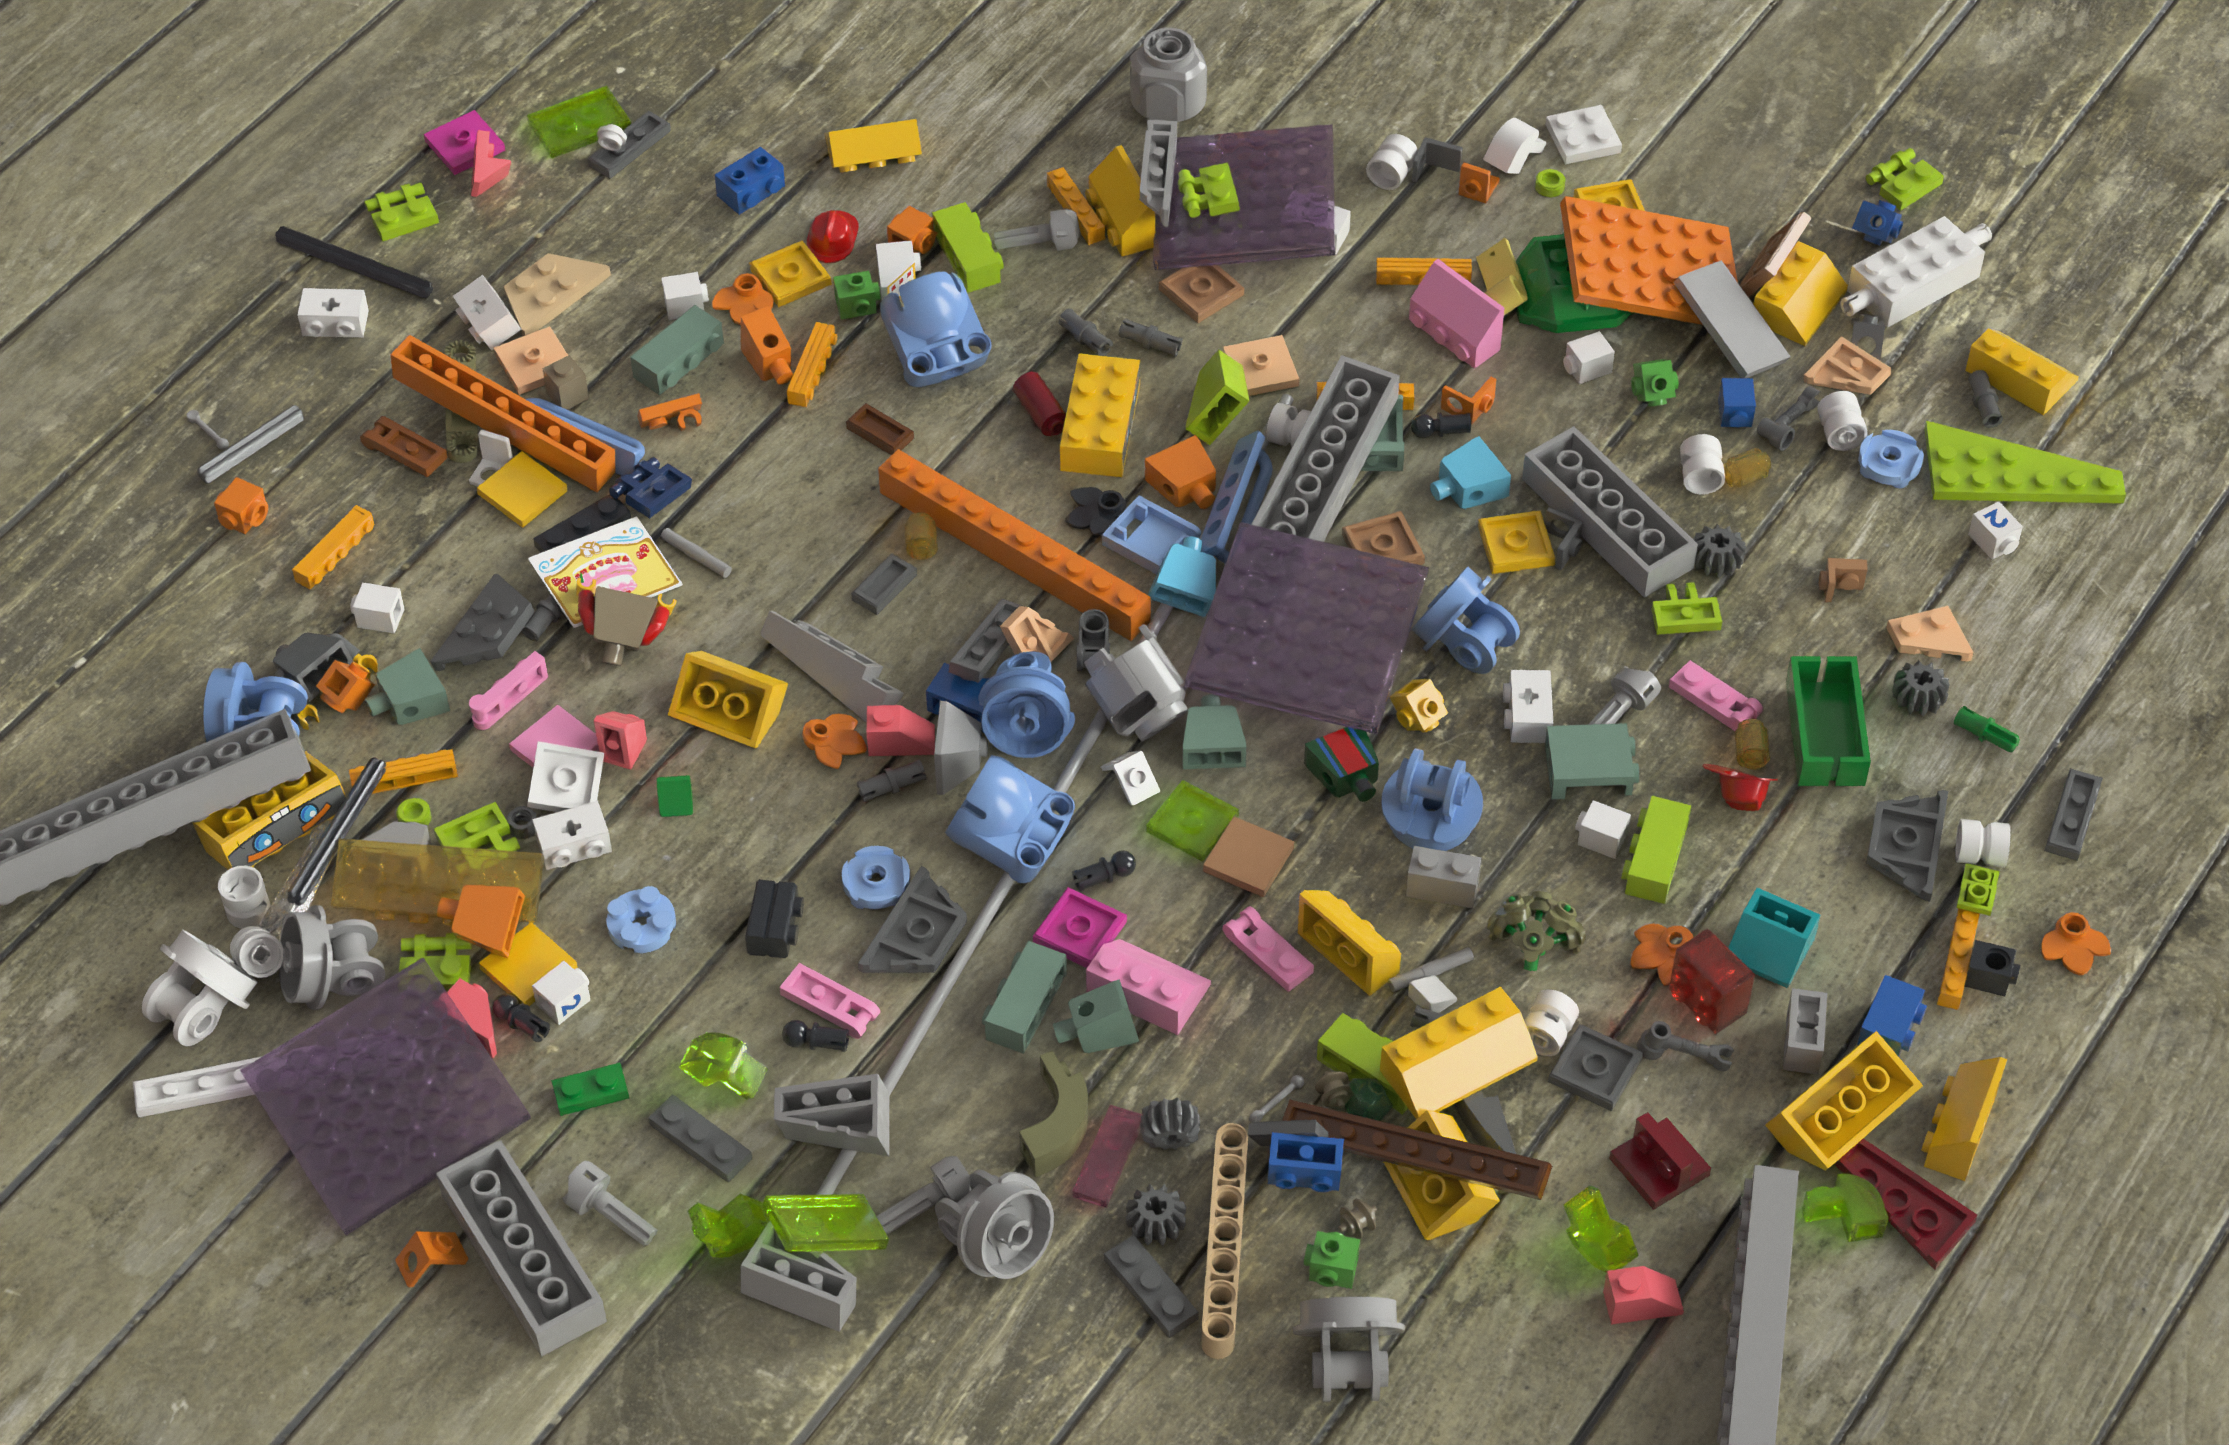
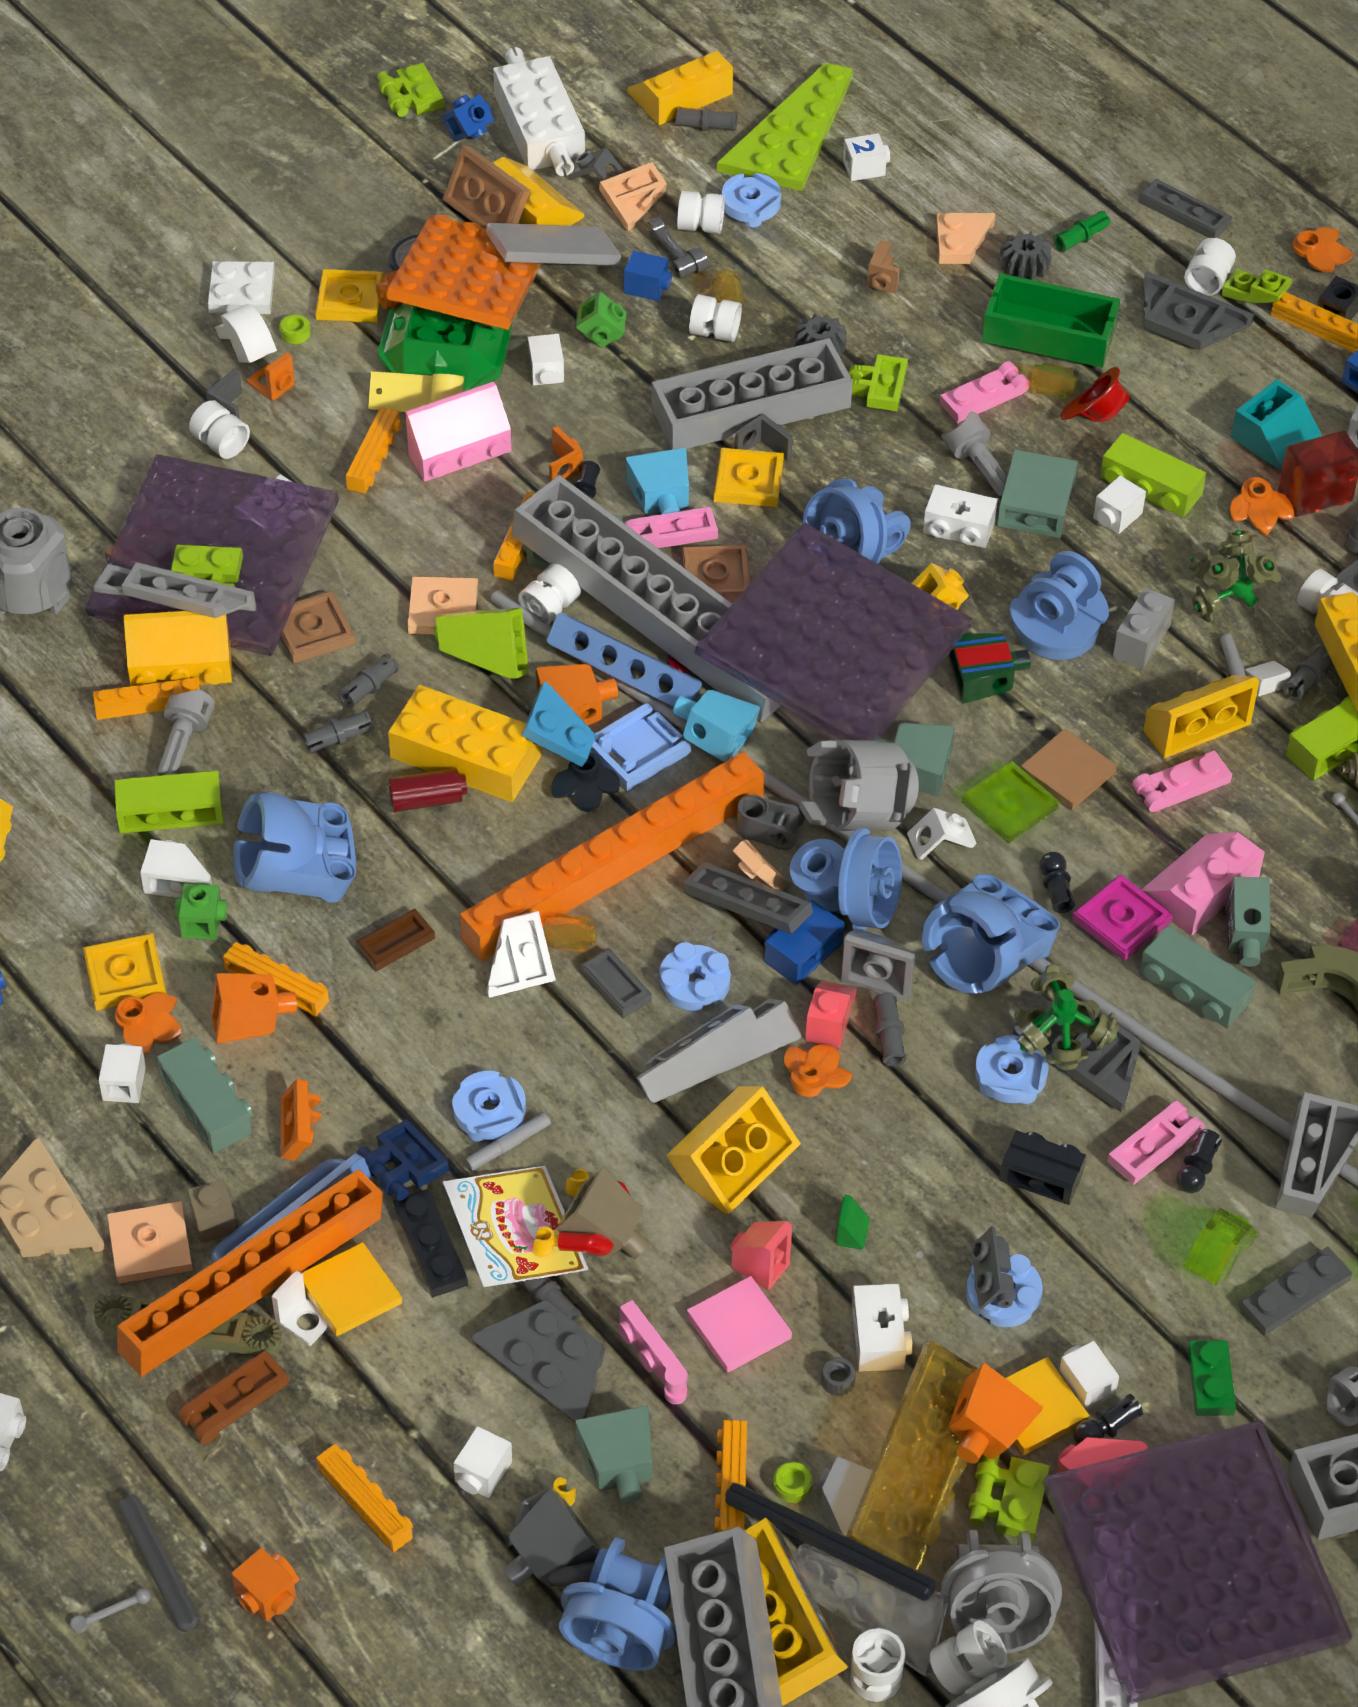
camera: 75 degrees left, 0 degrees up
orange brick [316,660,375,713] -> none
lime plate [434,802,520,876] -> none
white brick [453,275,521,350] -> none
white plate [527,741,604,812] -> none
red piece [807,210,859,263] -> none
orange brick [887,206,938,254] -> none
none -> light blue plate [452,1071,526,1142]
none -> white wing [486,911,556,998]
none -> dark azure wing [521,682,596,767]
none -> bright pink plate [624,507,718,548]
none -> light blue plate [659,942,731,1011]
none -> dark grey hinge [971,1226,1016,1310]
none -> olive plant [1014,963,1119,1070]

